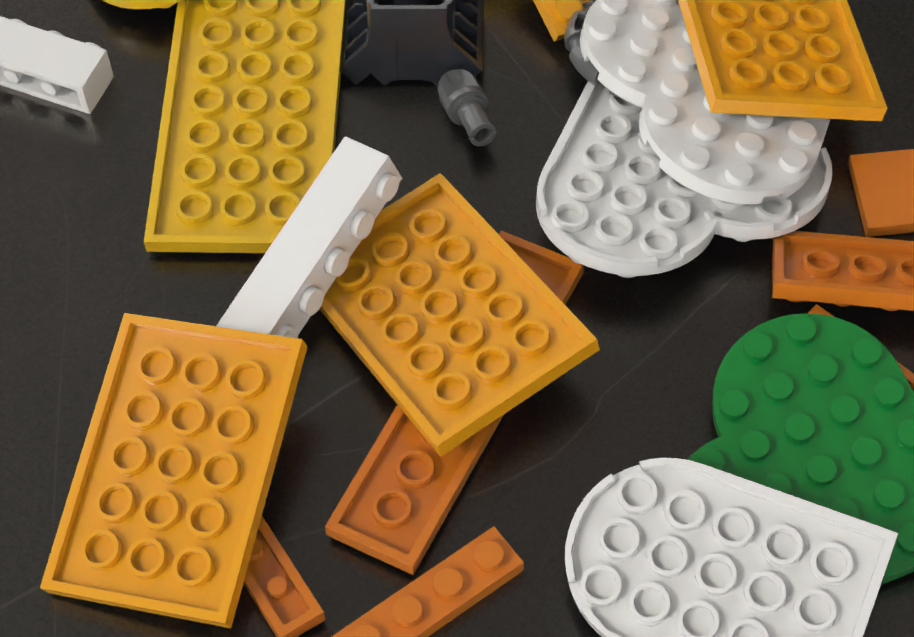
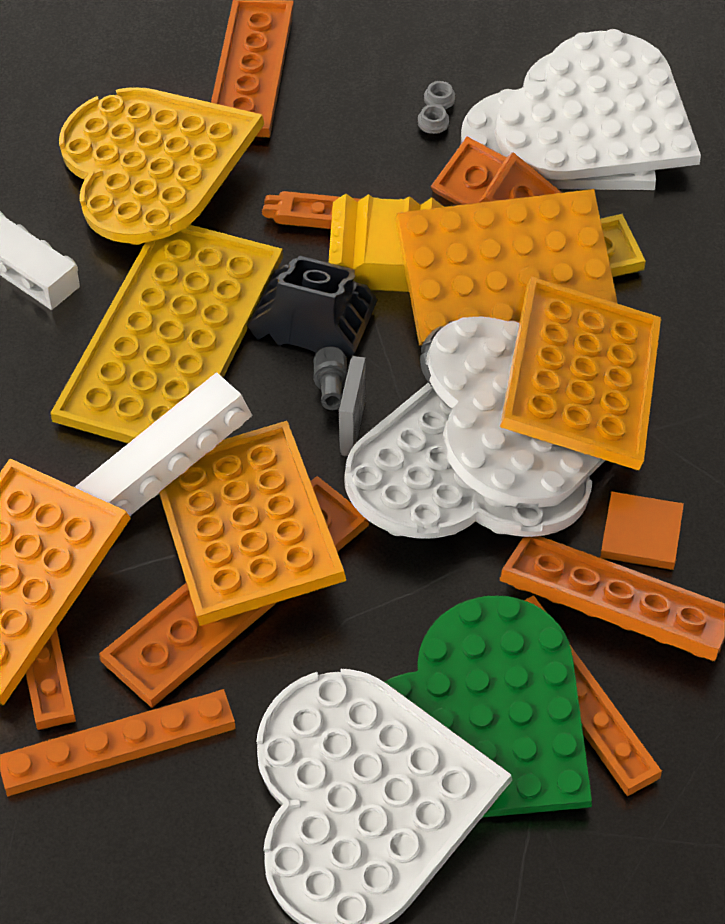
camera: 15 degrees right, 5 degrees down
none -> light grey tile [339,356,366,456]

